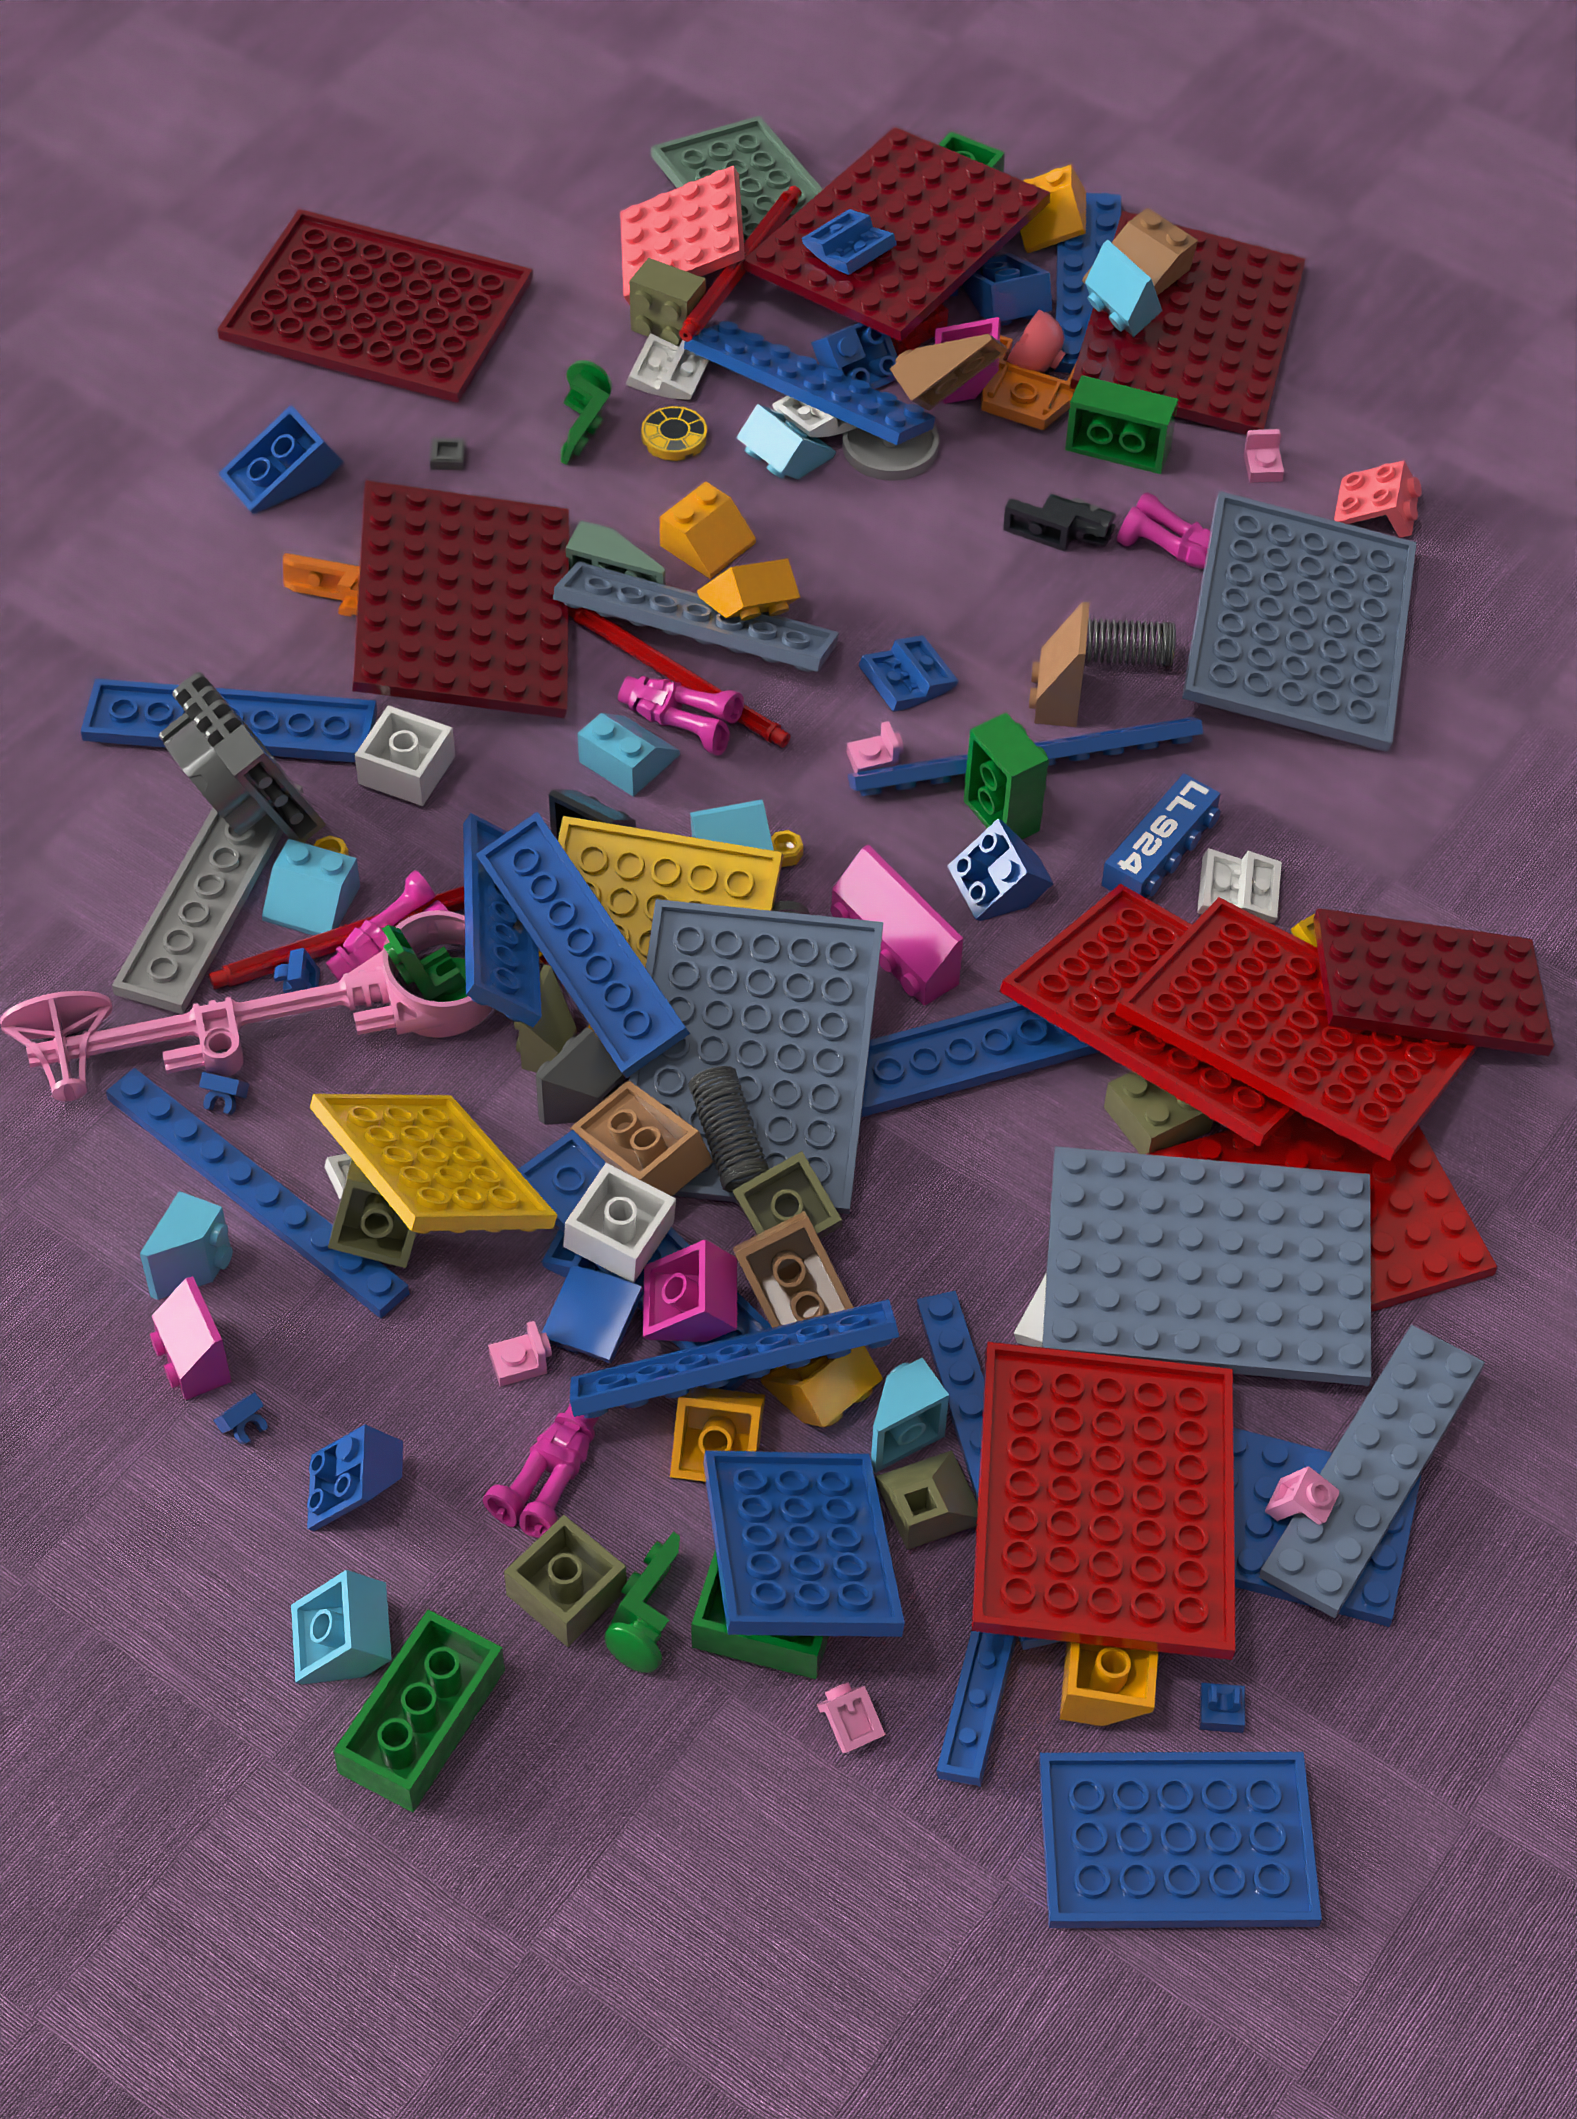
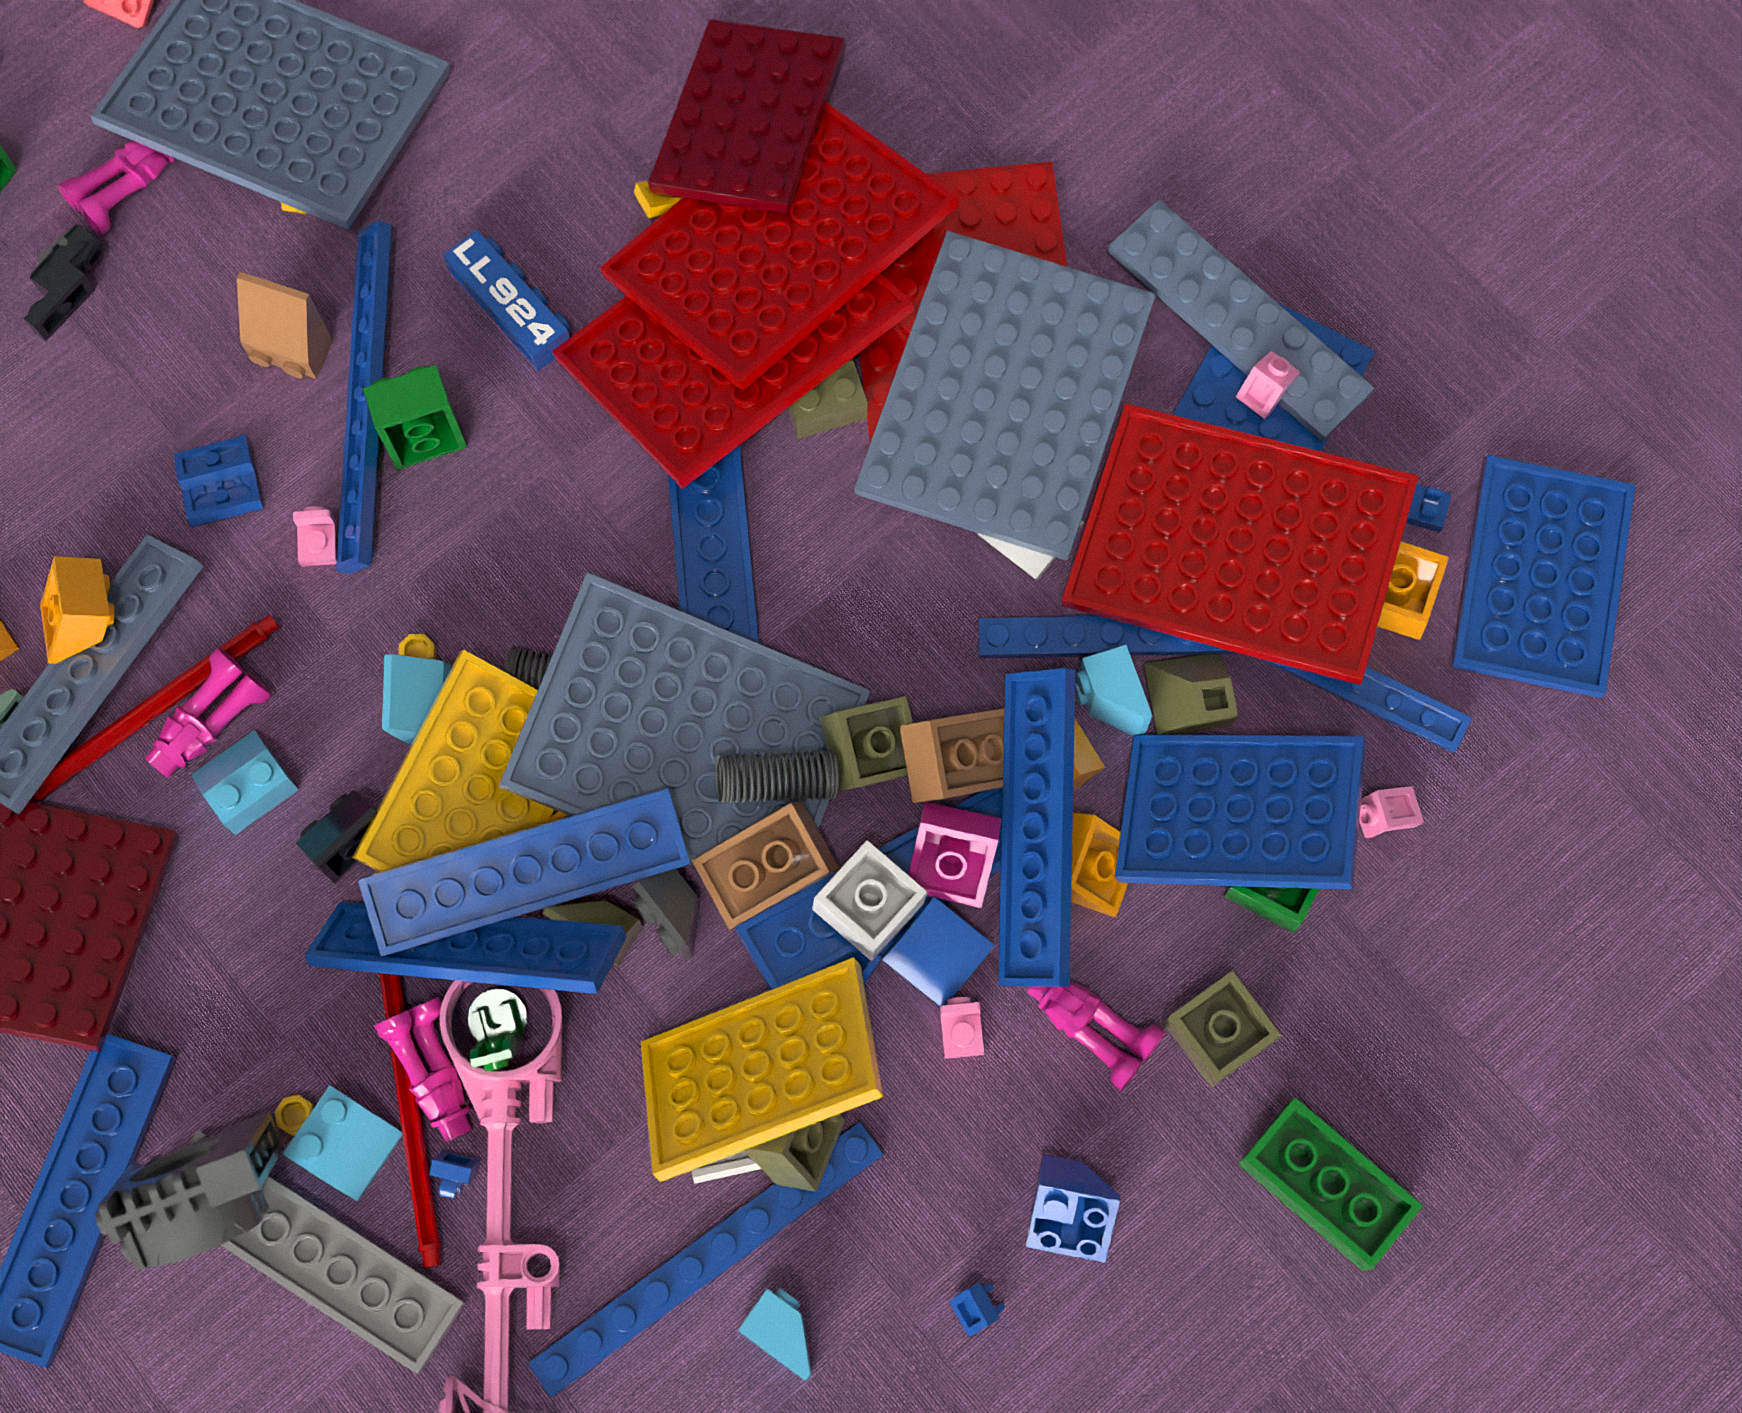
camera: 75 degrees left, 20 degrees up
slope [149,1276,232,1401] -> none
blue tile [199,1072,250,1115] -> none
medium azure slope [291,1570,392,1684] -> none
white brick [355,706,455,806] -> none
green piece [604,1532,680,1673] -> none
dark pink slope [830,844,963,1006] -> none
blue slope [947,819,1054,921] -> none
dark grey piece [1087,618,1176,667] -> none
white slope [1197,848,1282,923] -> none
bright pink bracket [1244,429,1284,483] -> none

